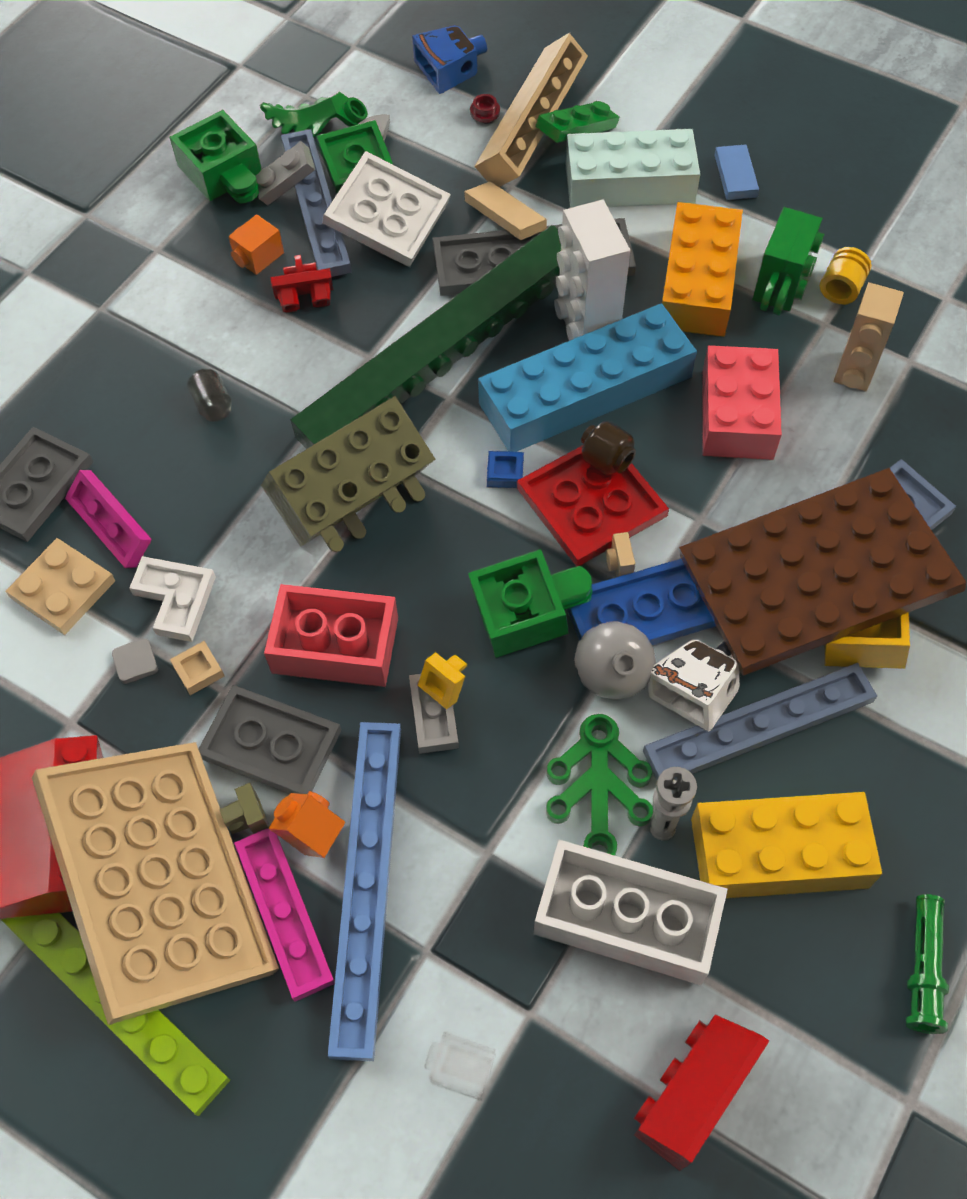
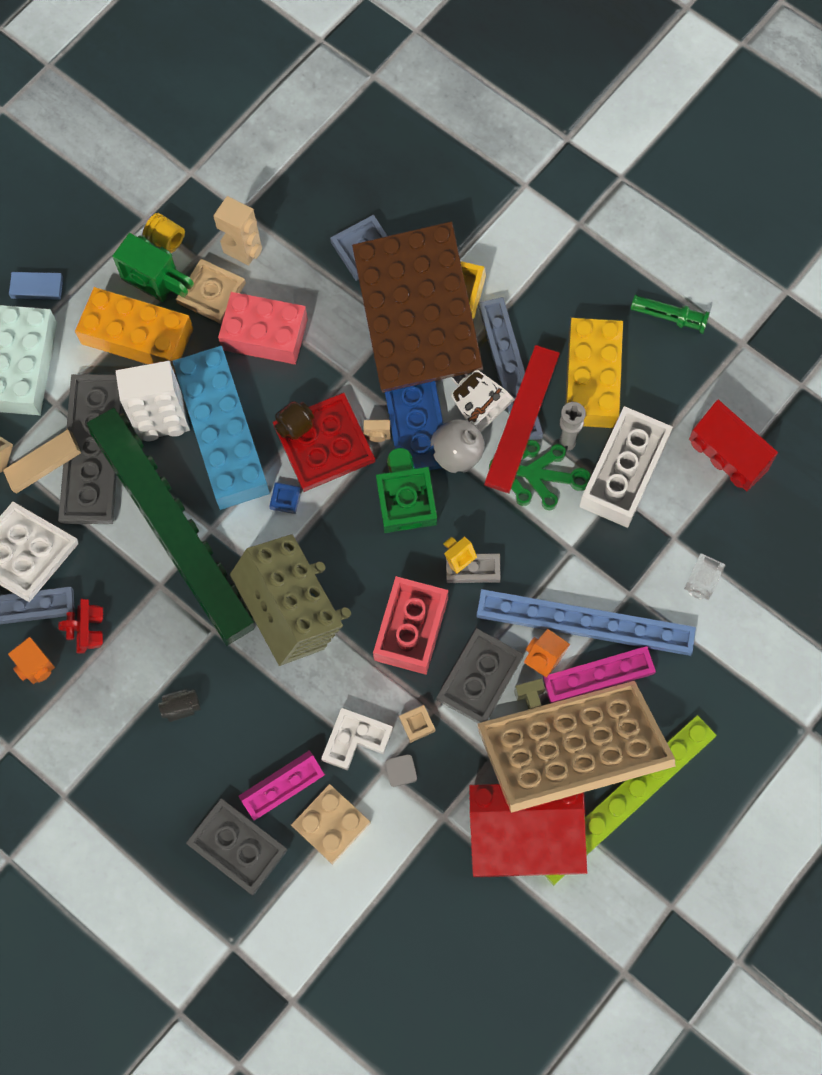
camera: 80 degrees left, 10 degrees up
none -> tan plate [176,259,246,324]
none -> red tile [484,345,560,494]

